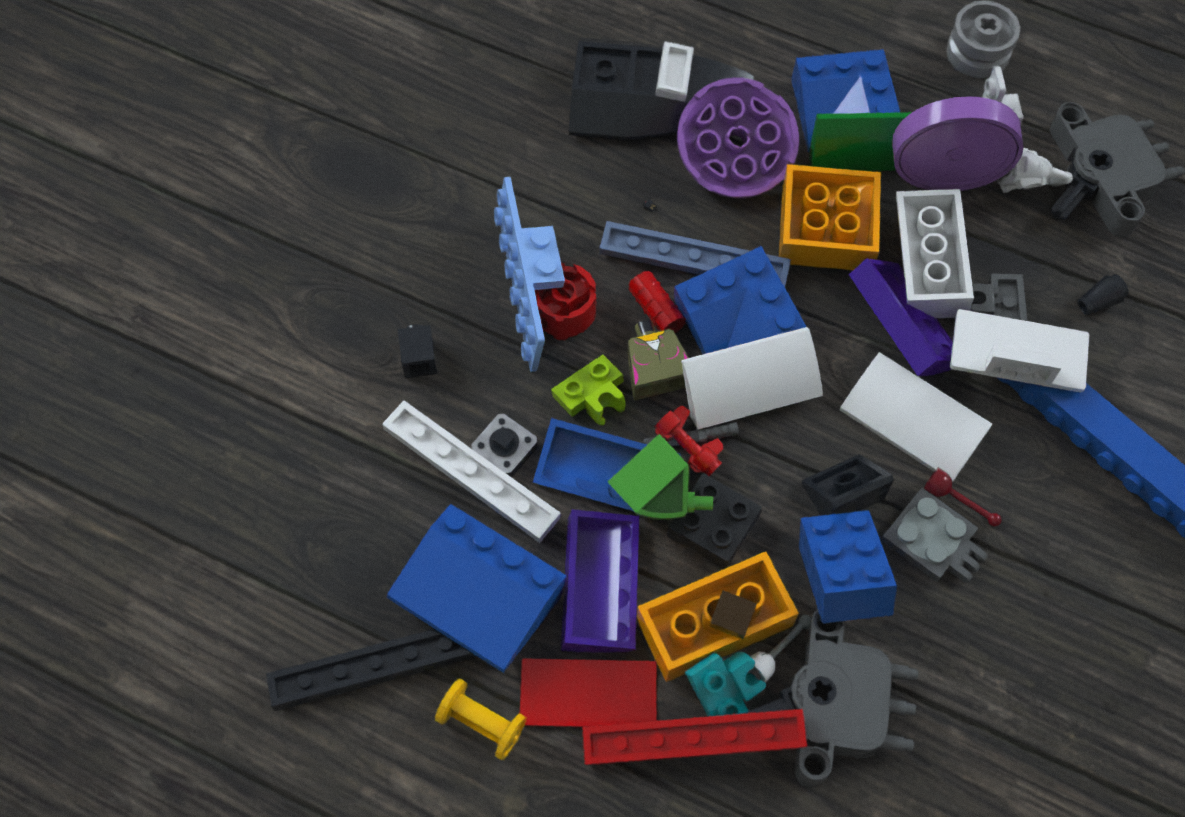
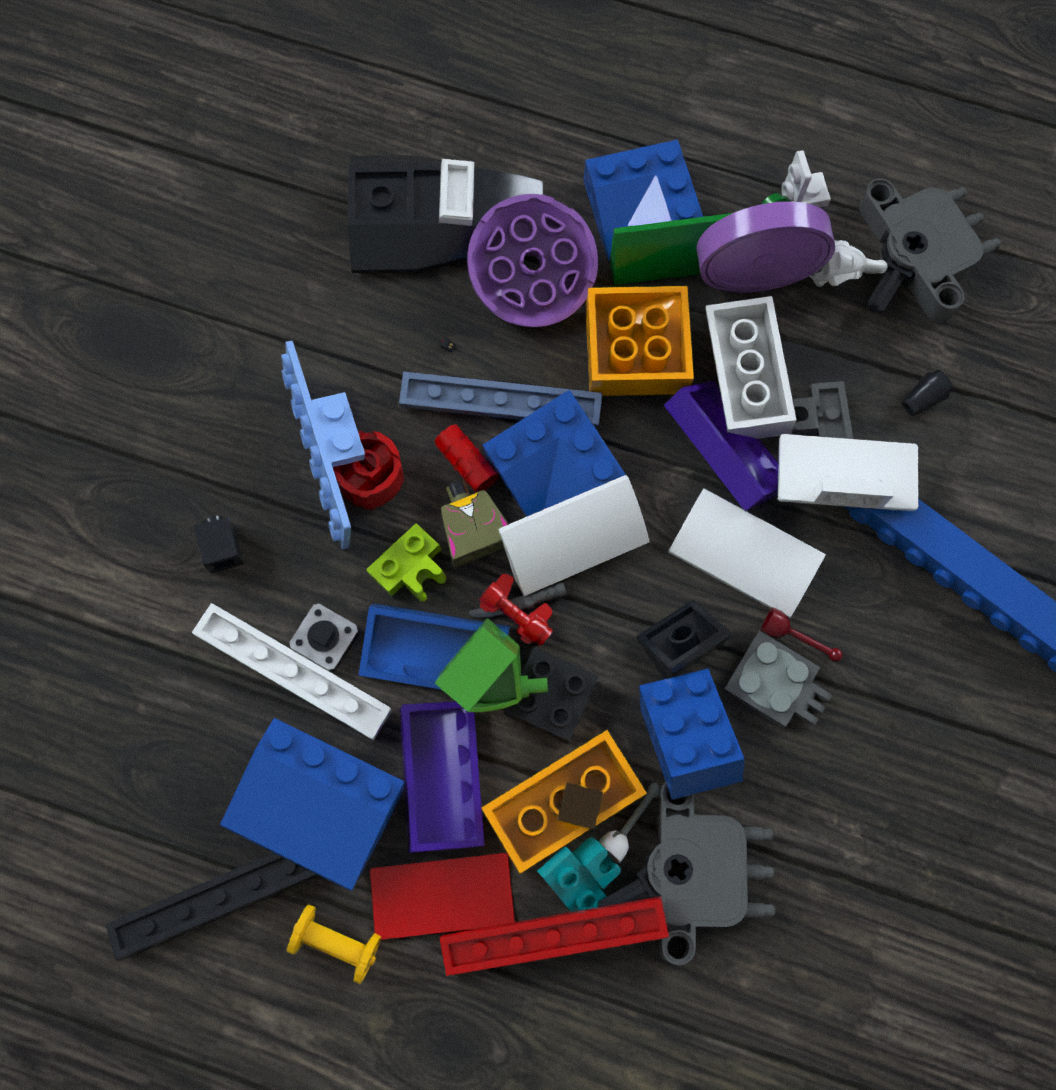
camera: 10 degrees left, 10 degrees up
light grey wheel [946,1,1020,78] -> none

